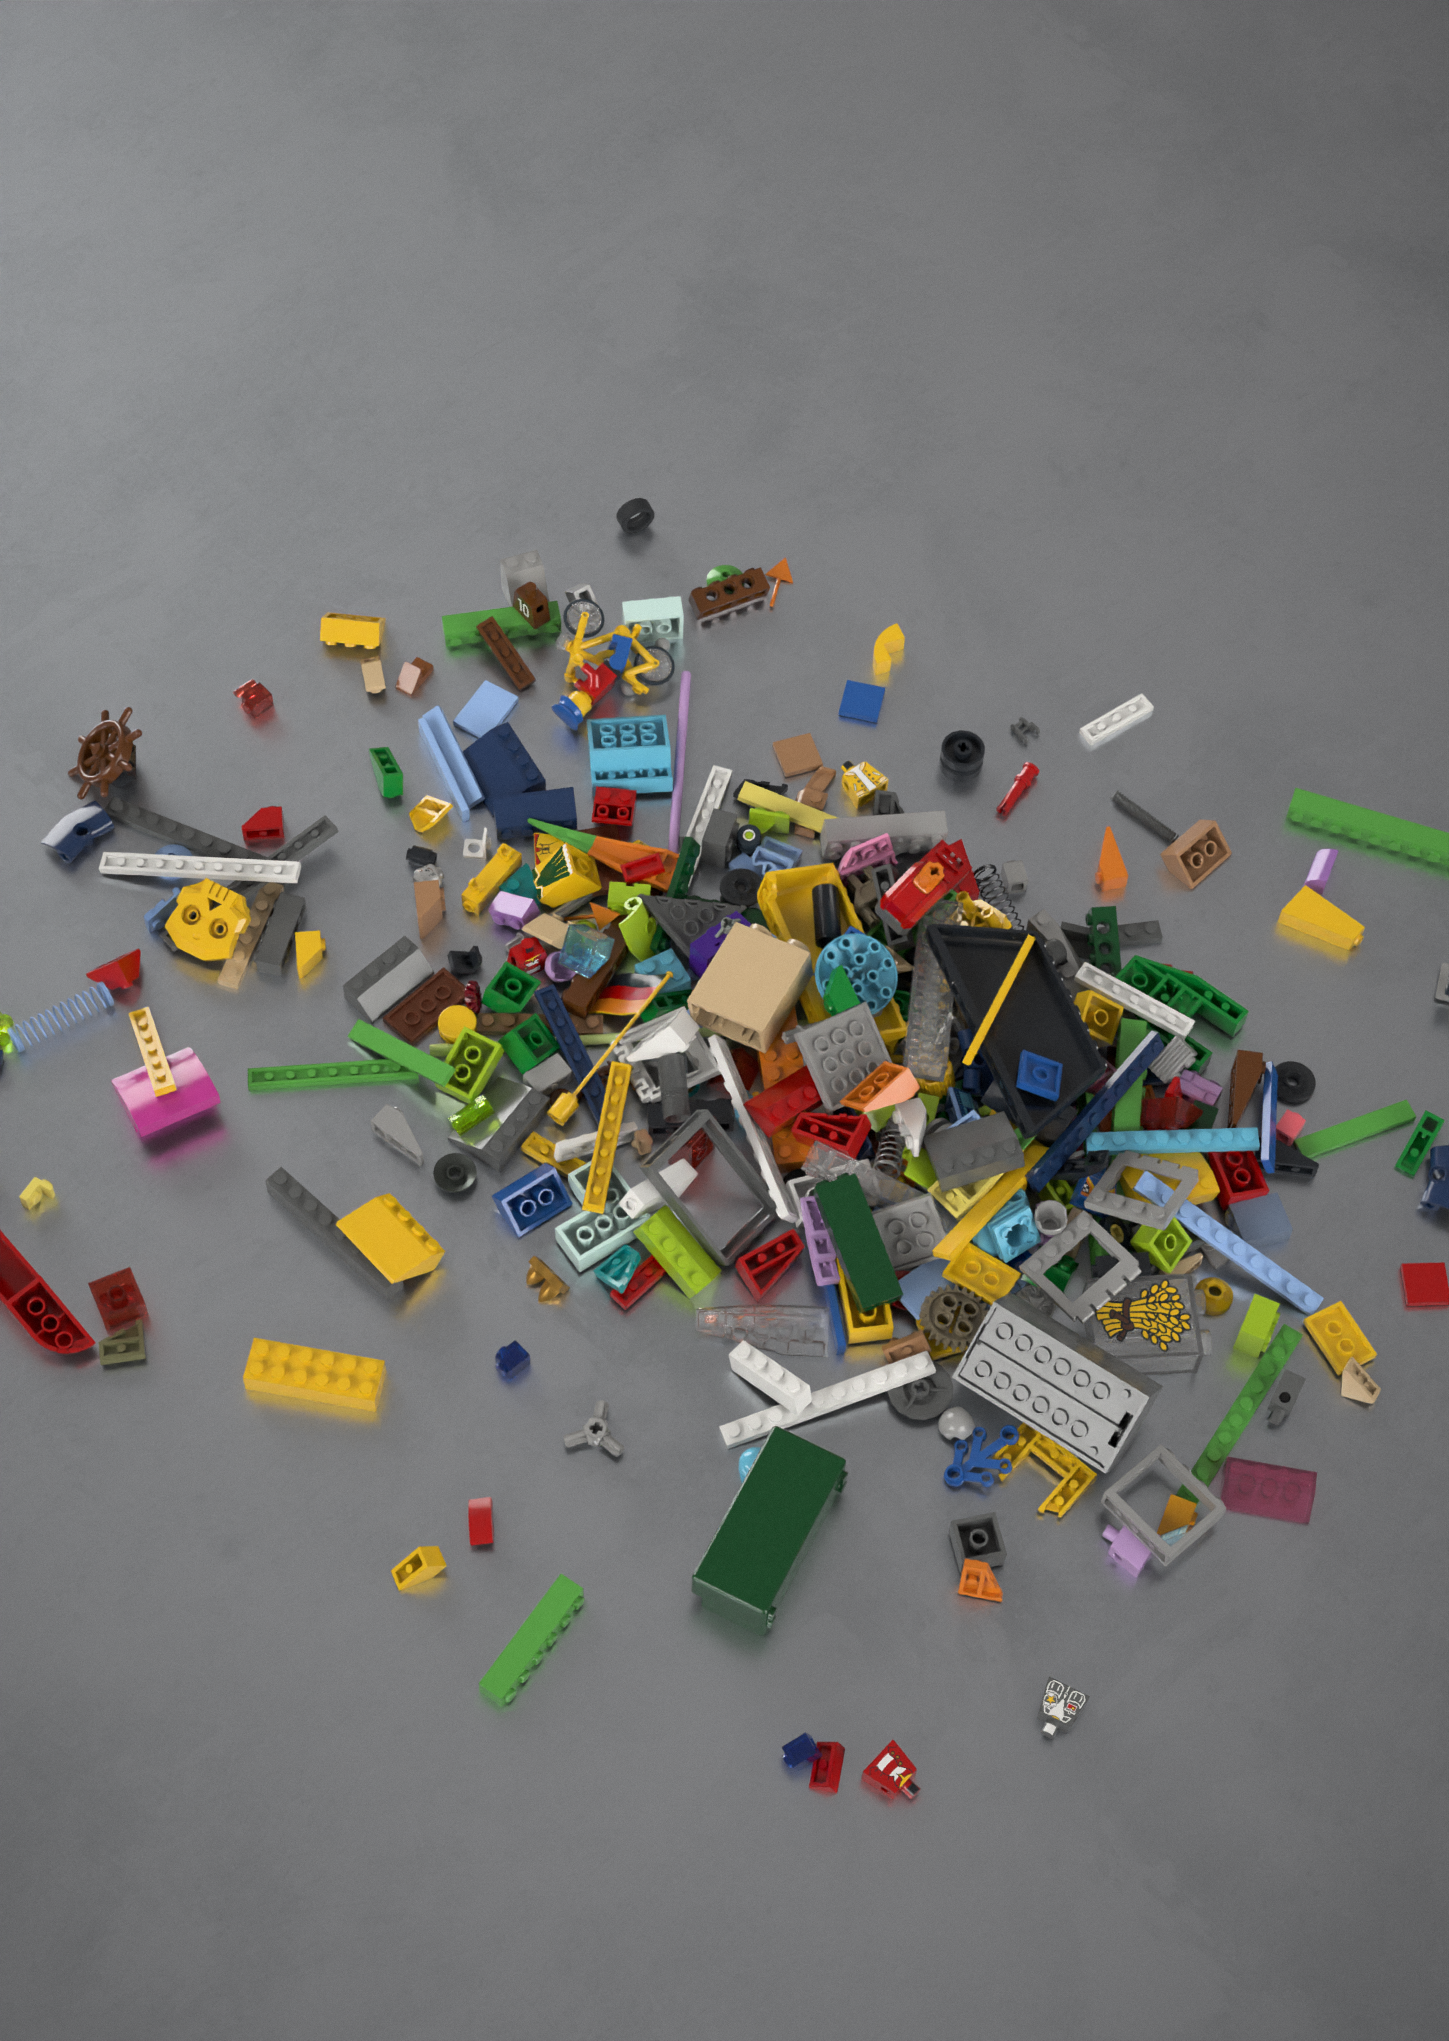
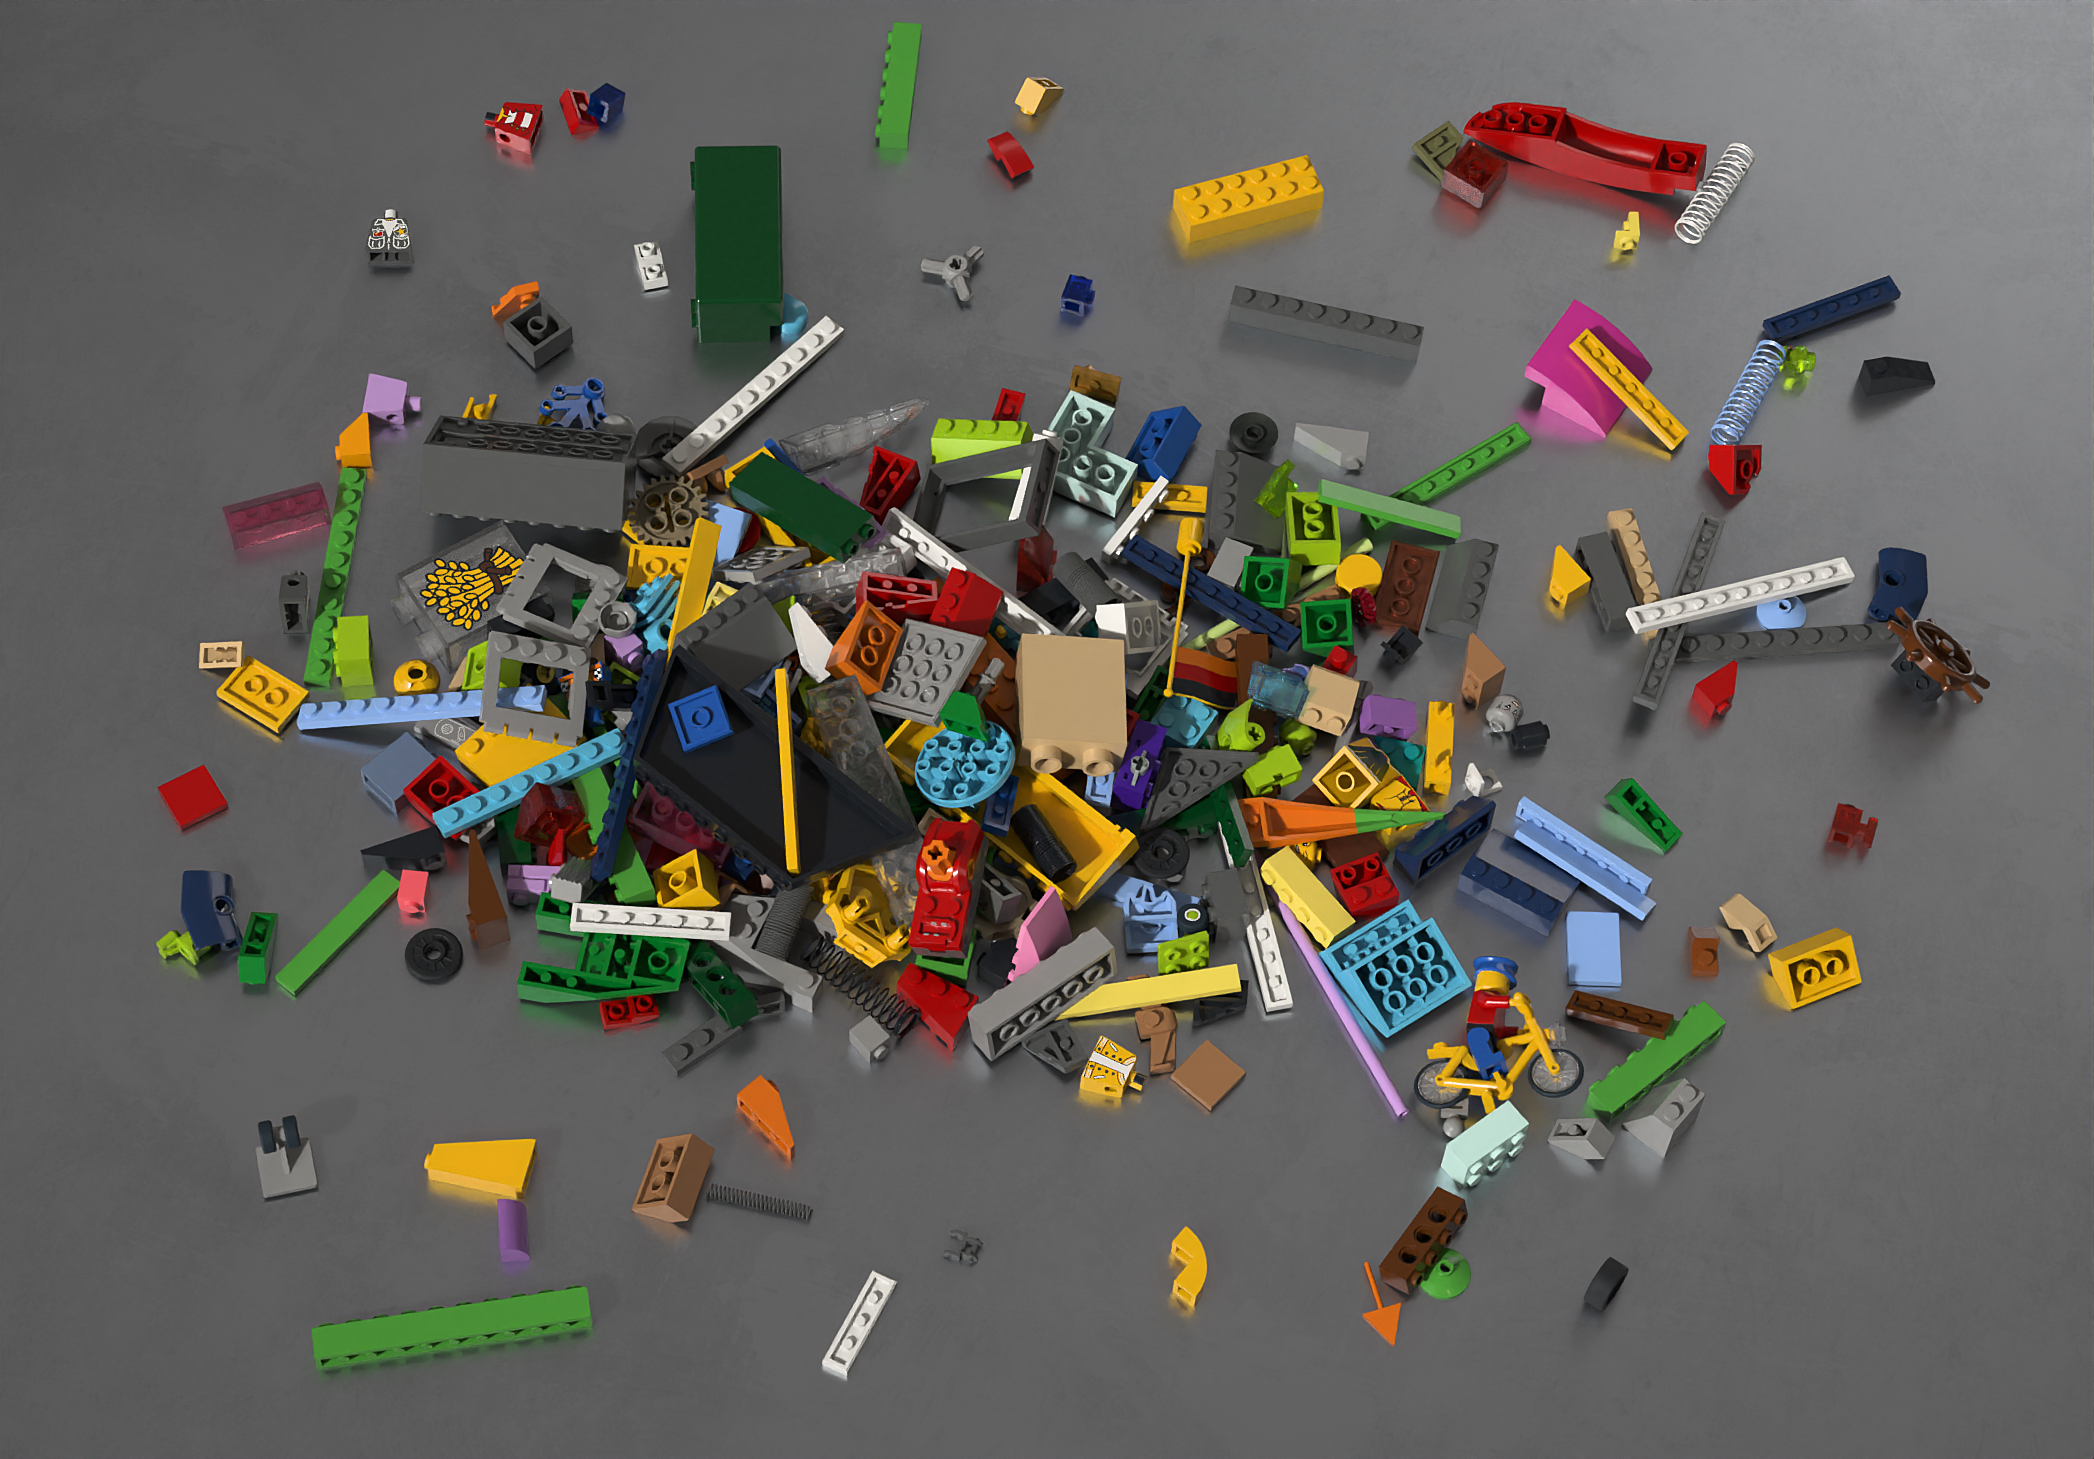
camera: 150 degrees right, 0 degrees up
medium blue wing [143,887,181,933] -> none
yellow brick [165,878,251,962] -> none
yellow slope [336,1193,446,1284] -> none
yellow slope [409,795,453,832] -> none
reddish brown torso [513,581,551,629] -> none
orange piece [564,902,621,931] -> none
yellow tile [582,1061,633,1214] -> none
teal wing [593,1244,641,1294] -> none
red tile [620,852,666,885] -> none
tan plant [631,1129,653,1155] -> none
white brick [729,1340,812,1415] -> none
blue tile [839,680,885,723] -> none
black wheel [939,730,985,782] -> none
red pin [996,762,1039,816] -> none
light grey window [1101,1444,1226,1567] -> none
blue tile [1261,1061,1278,1174] -> none
none -> white slope [634,241,668,290]
none -> light yellow brick [1259,845,1356,948]

